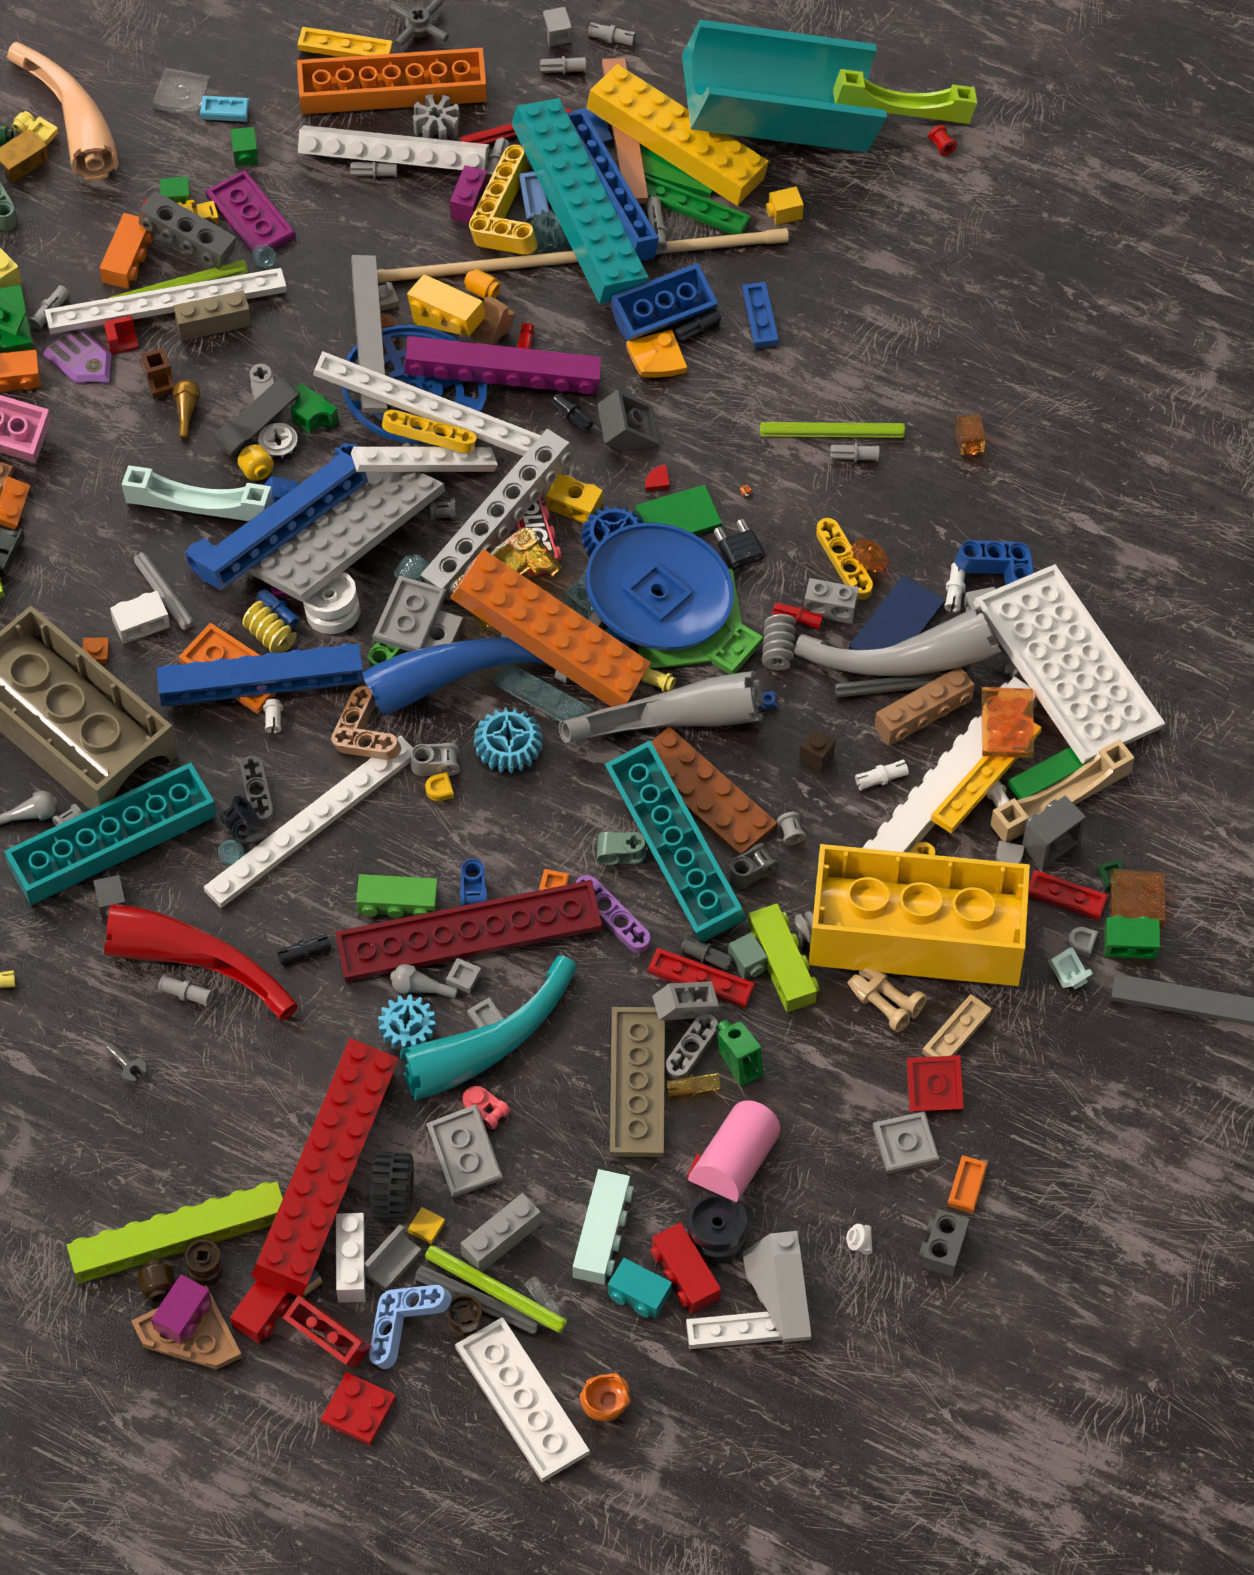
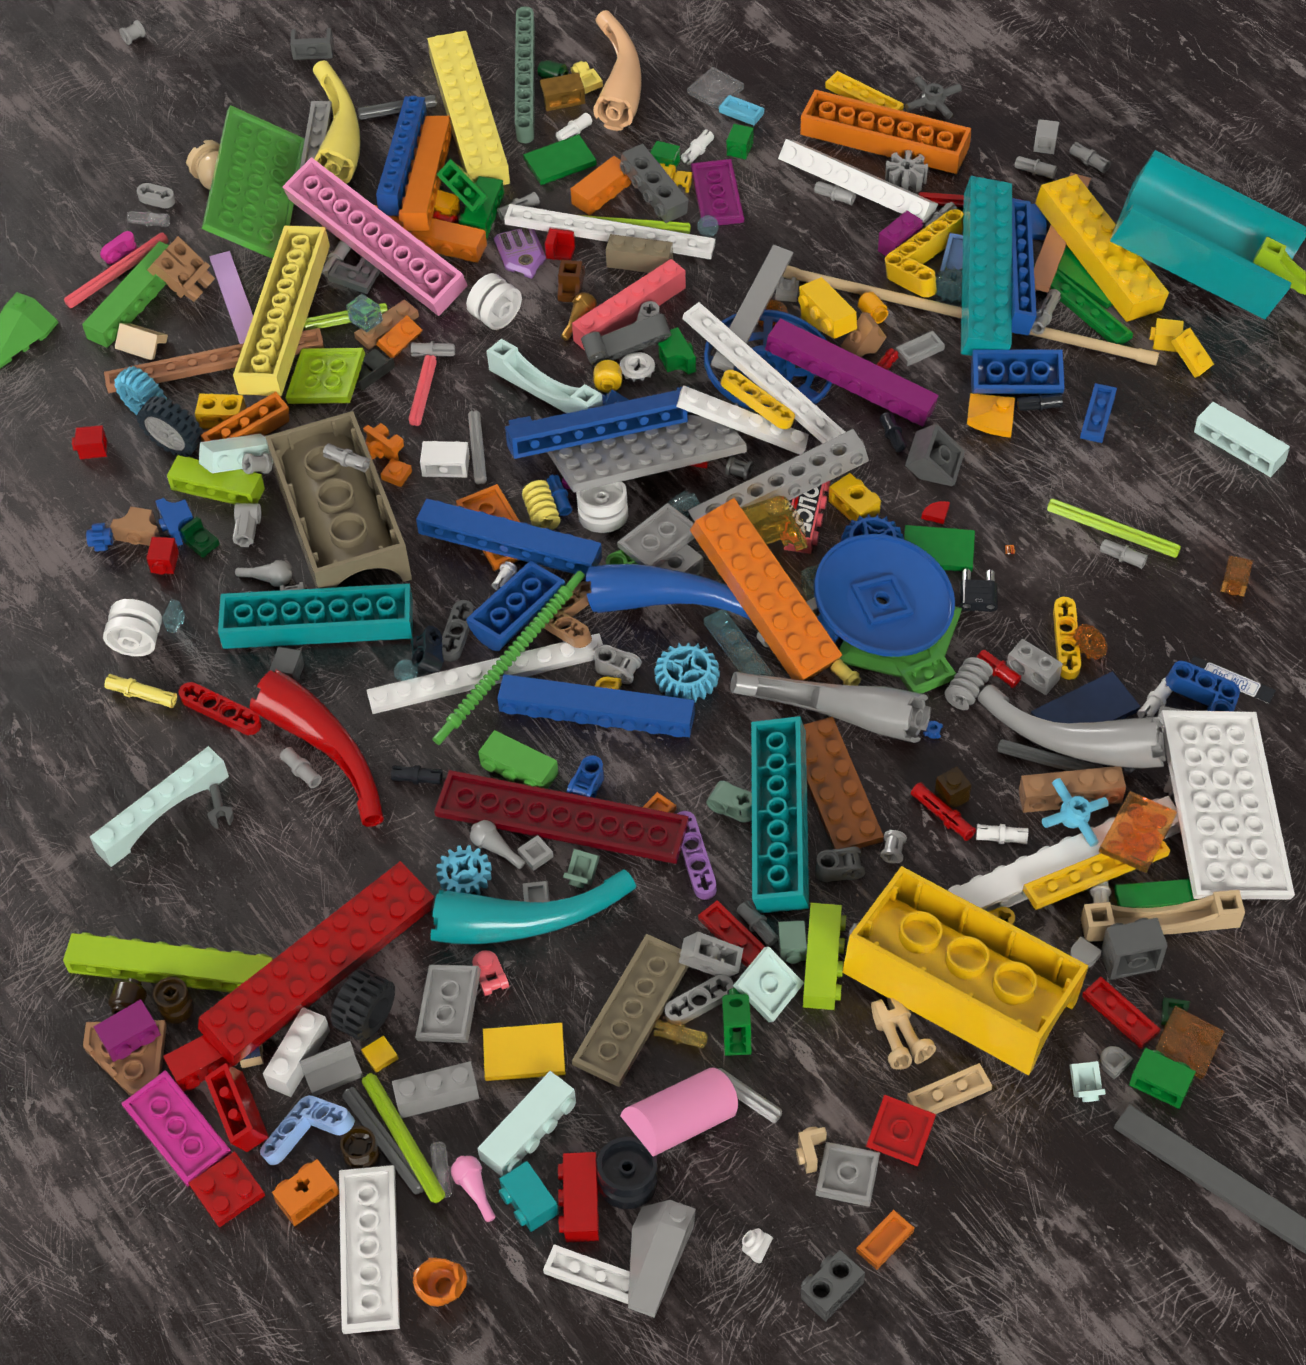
camera: 30 degrees right, 5 degrees down
none -> light aqua arch [90,746,229,867]
none -> dark pink tile [121,1070,231,1187]
none -> red beam [179,682,261,735]
none -> orange brick [272,1159,339,1227]
none -> light grey pin [323,443,370,472]
none -> orange hips [363,423,404,460]
none -> coral axle [409,355,437,426]
none -> light grey axle [411,341,455,357]
none -> bright green hose [433,571,585,745]
none -> bright pink piece [451,1156,495,1222]
none -> white wheel [466,273,522,330]
none -> blue brick [466,561,566,651]
none -> yellow tile [483,1023,565,1081]
none -> blue brick [497,674,695,738]
none -> green tile [523,134,597,185]
none -> white axle [556,113,593,141]
none -> sand green bracket [563,849,600,888]
none -> coral brick [572,259,686,351]
none -> white pin [681,130,714,165]
none -> light grey axle [718,1068,782,1123]
none -> light aqua plate [733,947,804,1022]
none -> tan bracket [796,1127,827,1174]
none -> light grey tile [896,331,945,367]
none -> red pin [911,782,976,841]
none -> medium azure bar [1042,778,1109,847]
none -> yellow plate [1171,328,1214,378]
none -> sticker [1190,656,1276,703]
none -> light aqua brick [1194,402,1290,477]

